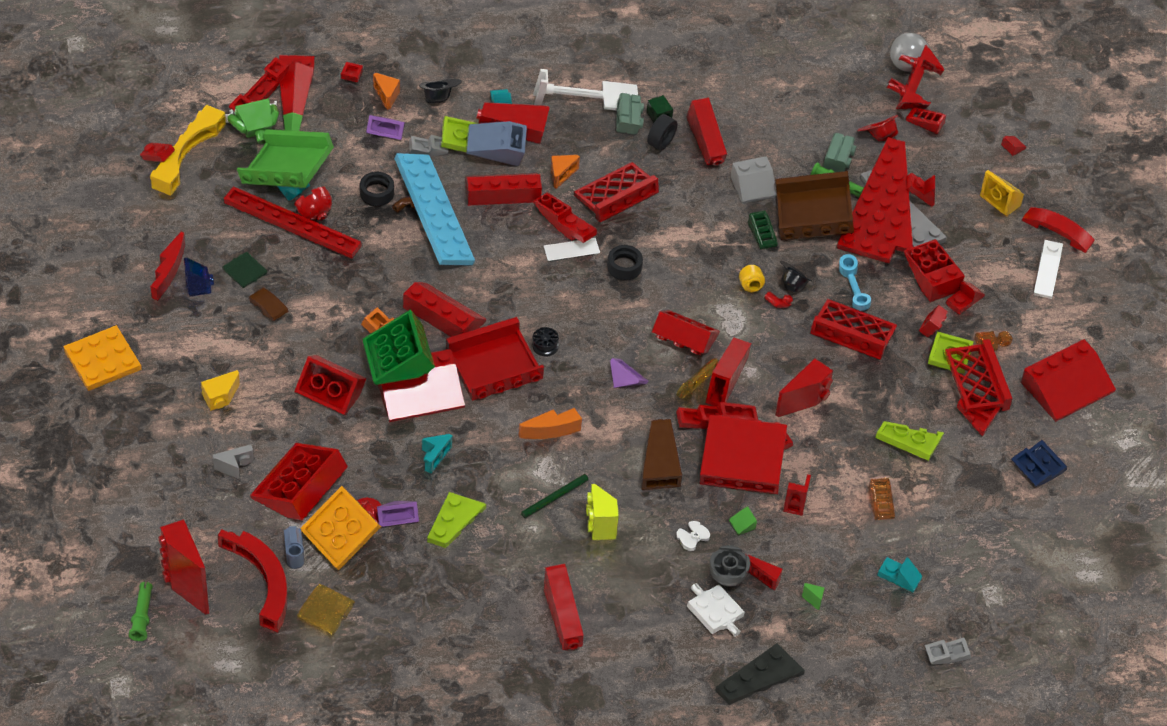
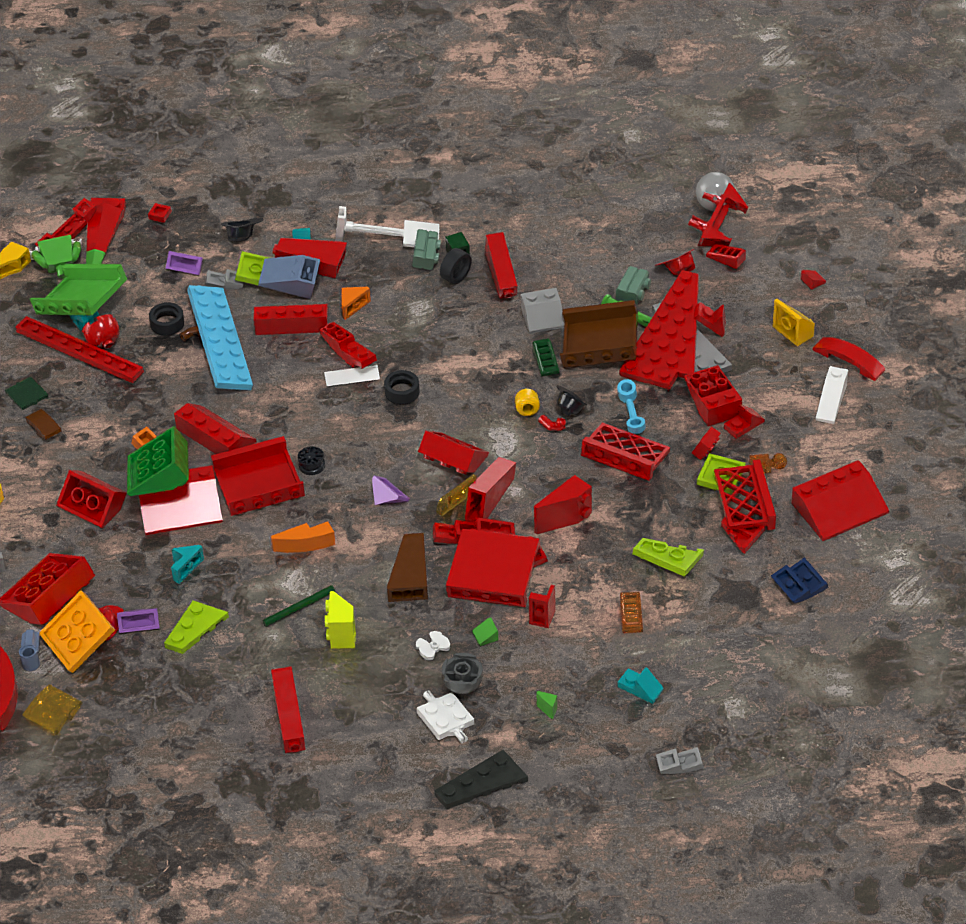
camera: 10 degrees right, 5 degrees down
orange slope [373,73,400,110] -> none
red fence [574,162,659,222] -> none
red slope [745,554,783,590] -> none

